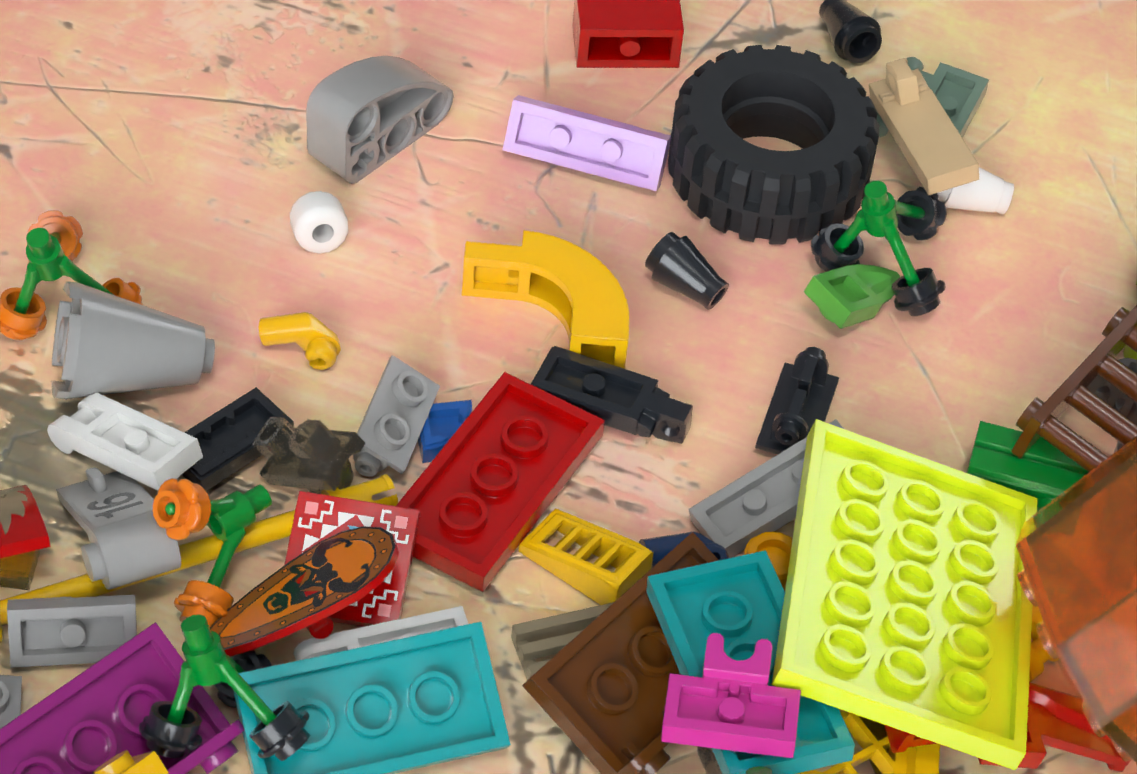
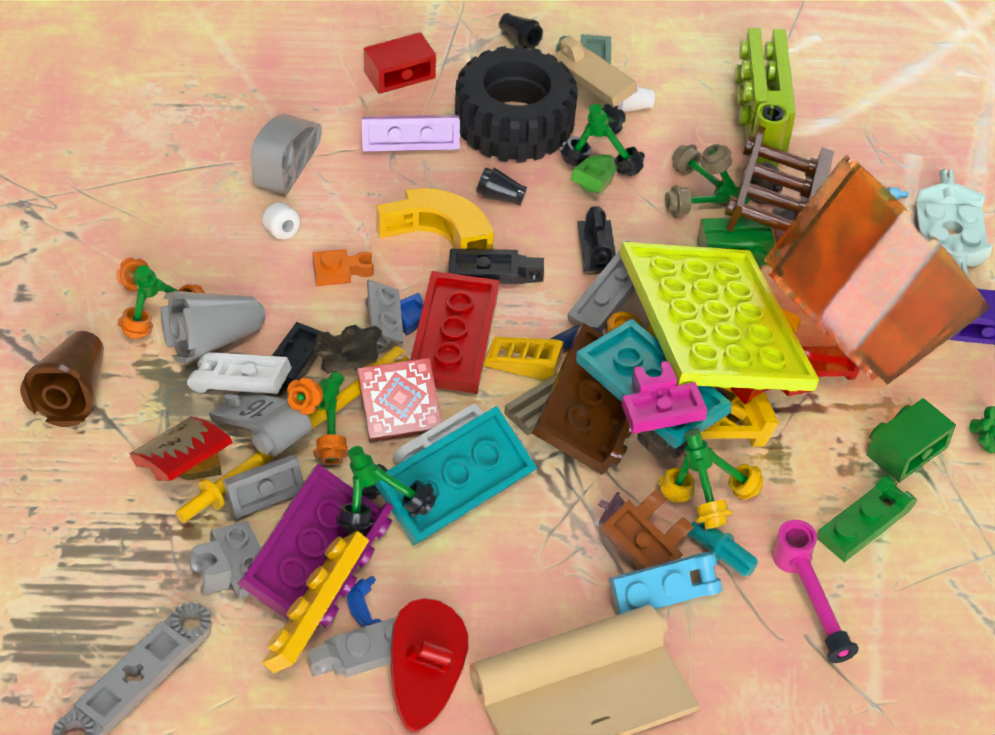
camera: 20 degrees left, 0 degrees up
shield [210,526,399,657] -> none
yellow arm [259,312,341,370] -> none
none -> orange plate [312,249,374,286]
none -> dark tan plant [665,144,750,218]

